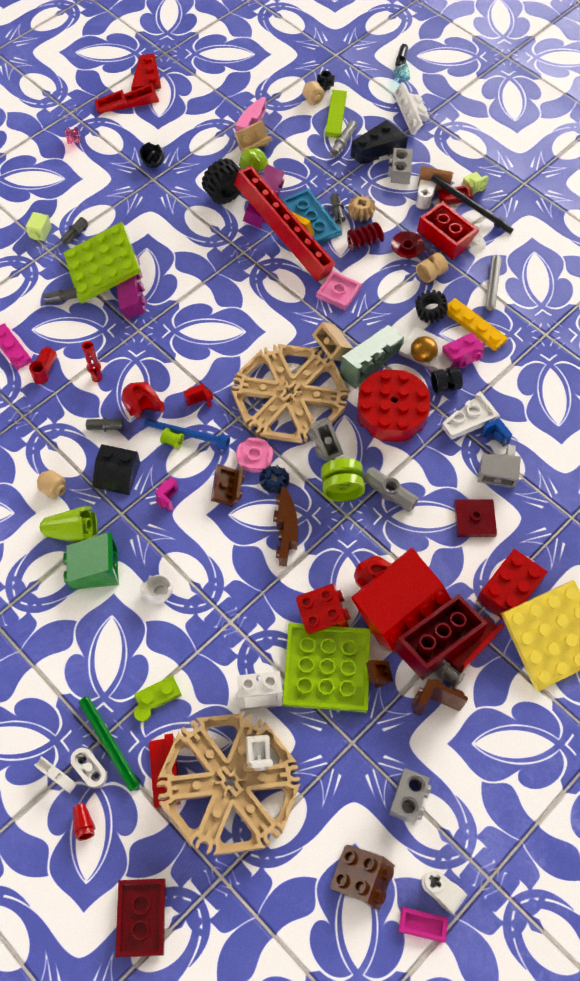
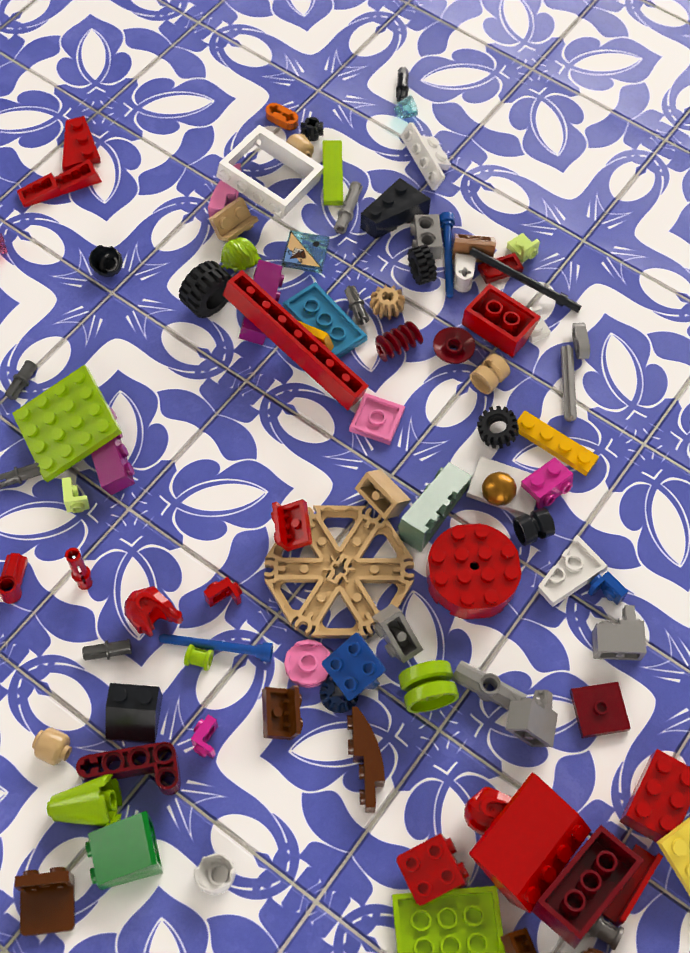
camera: 10 degrees left, 0 degrees up
none -> reddish brown bracket [14,867,75,936]
none -> yellowish green bracket [62,477,90,513]
none -> dark red beam [76,742,181,795]
none -> white window [216,125,324,220]
none -> orange beam [266,103,298,131]
none -> red bracket [271,499,313,552]
none -> tile [282,231,330,273]
none -> blue bracket [322,633,386,701]
none -> black tyre [407,245,437,285]
none -> blue piece [439,212,455,298]
none -> light grey hinge [506,690,558,747]
none -> light grey beam [572,322,590,359]

